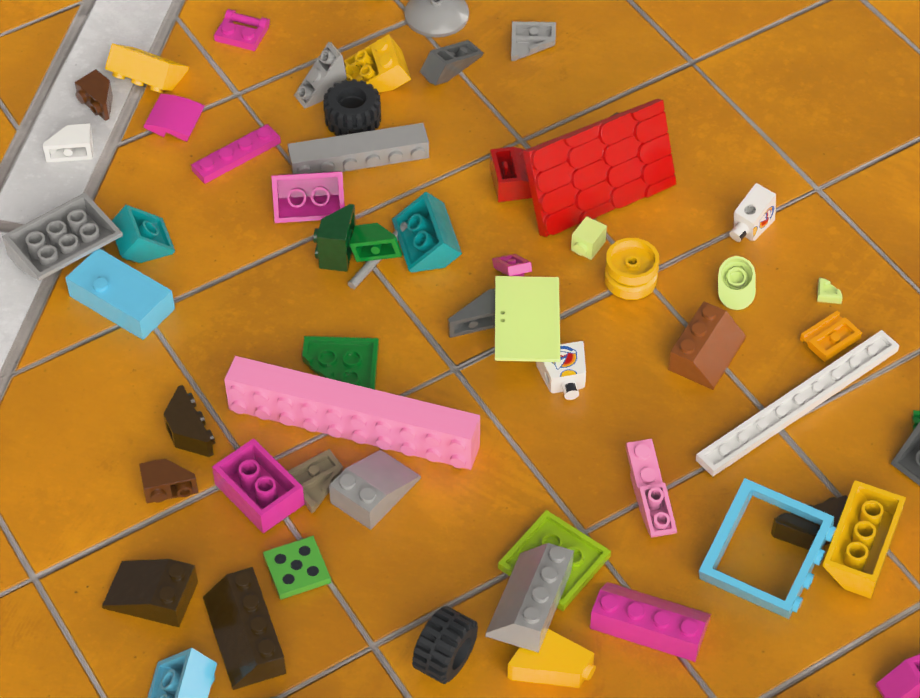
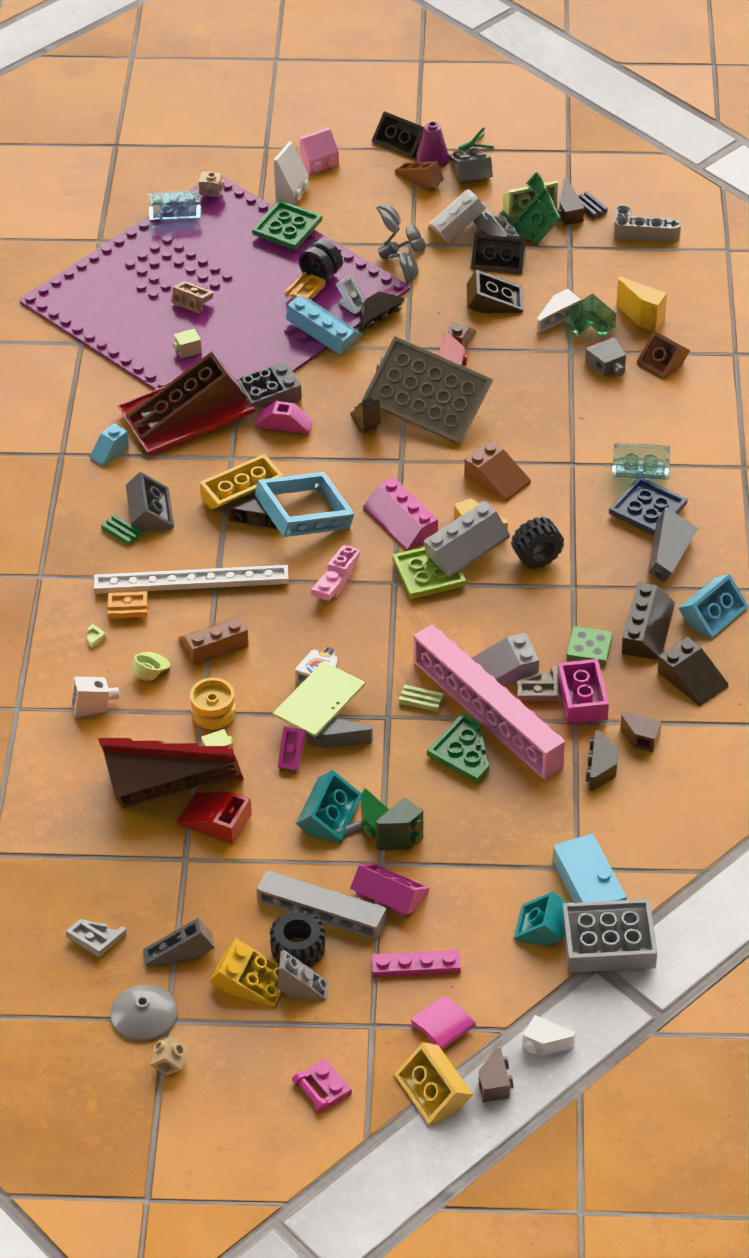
camera: 145 degrees left, 5 degrees down
none -> yellowish green tile [399,685,443,712]

